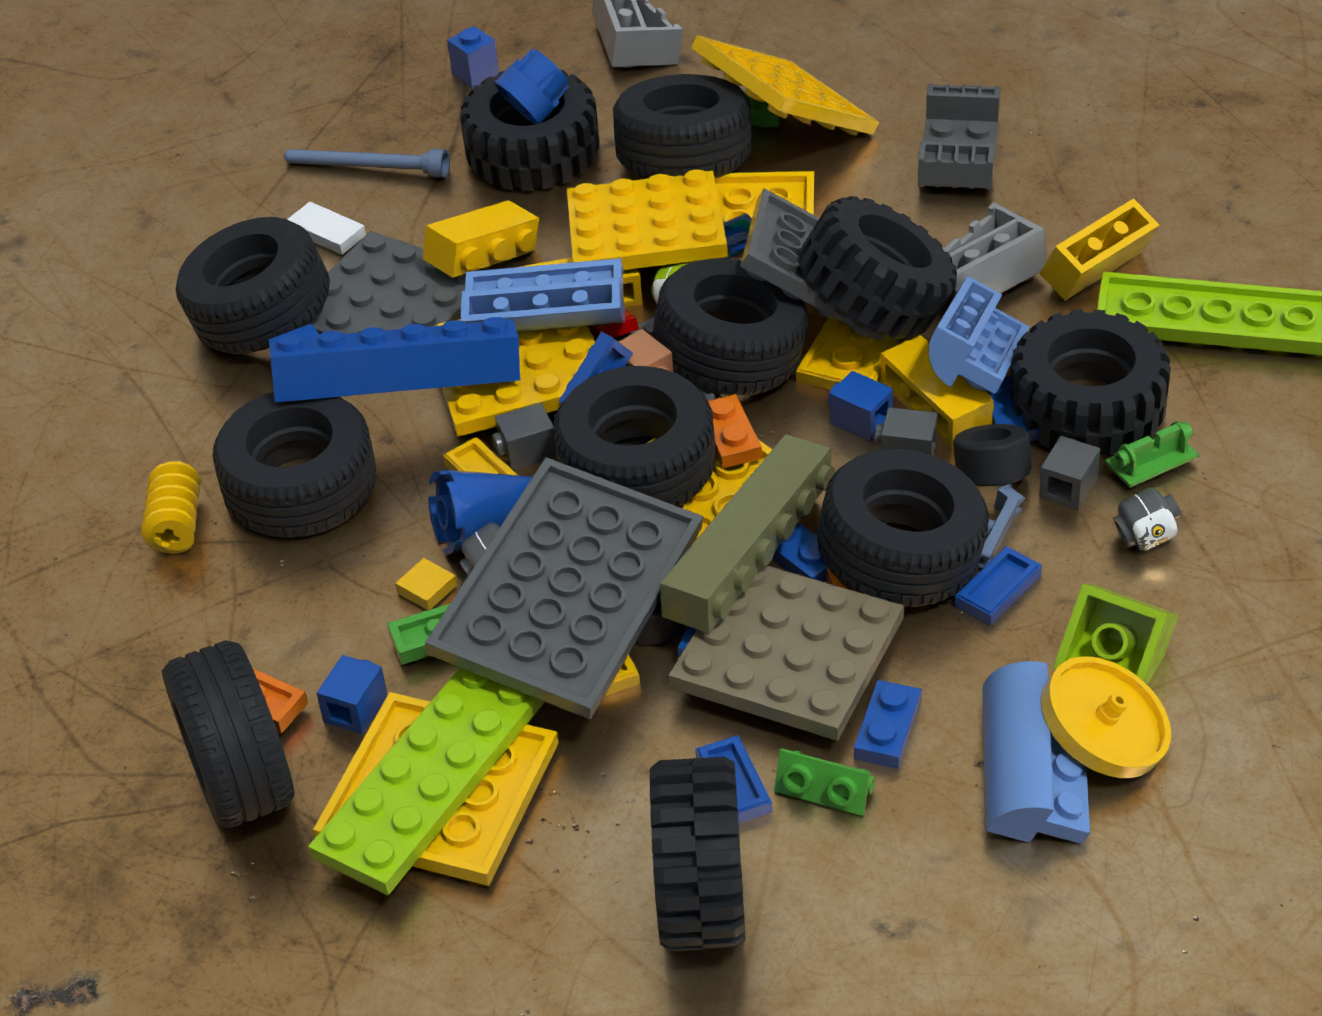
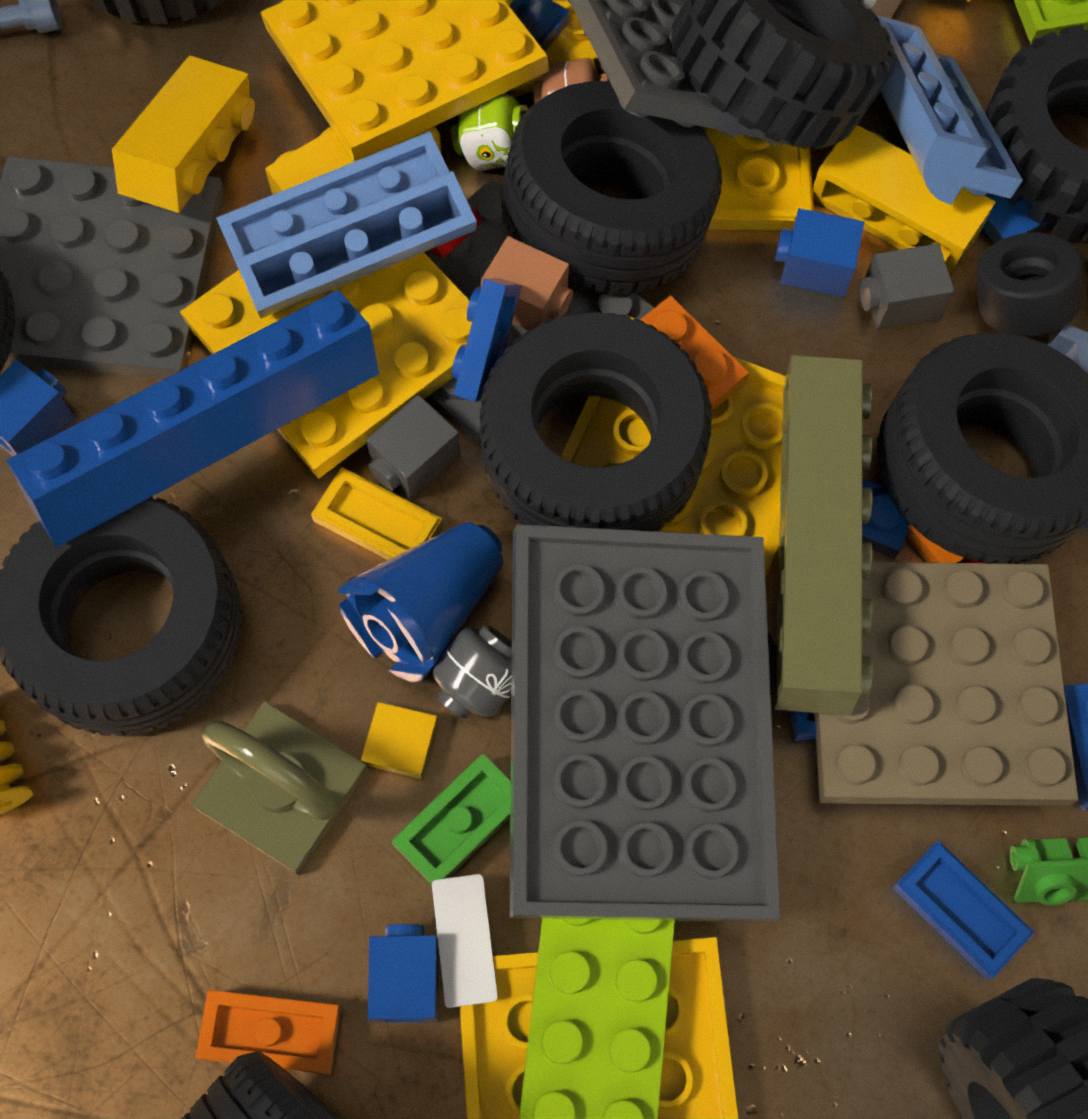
camera: 30 degrees left, 25 degrees up
none -> olive tile [191,701,368,875]
none -> white sticker [432,874,497,1008]

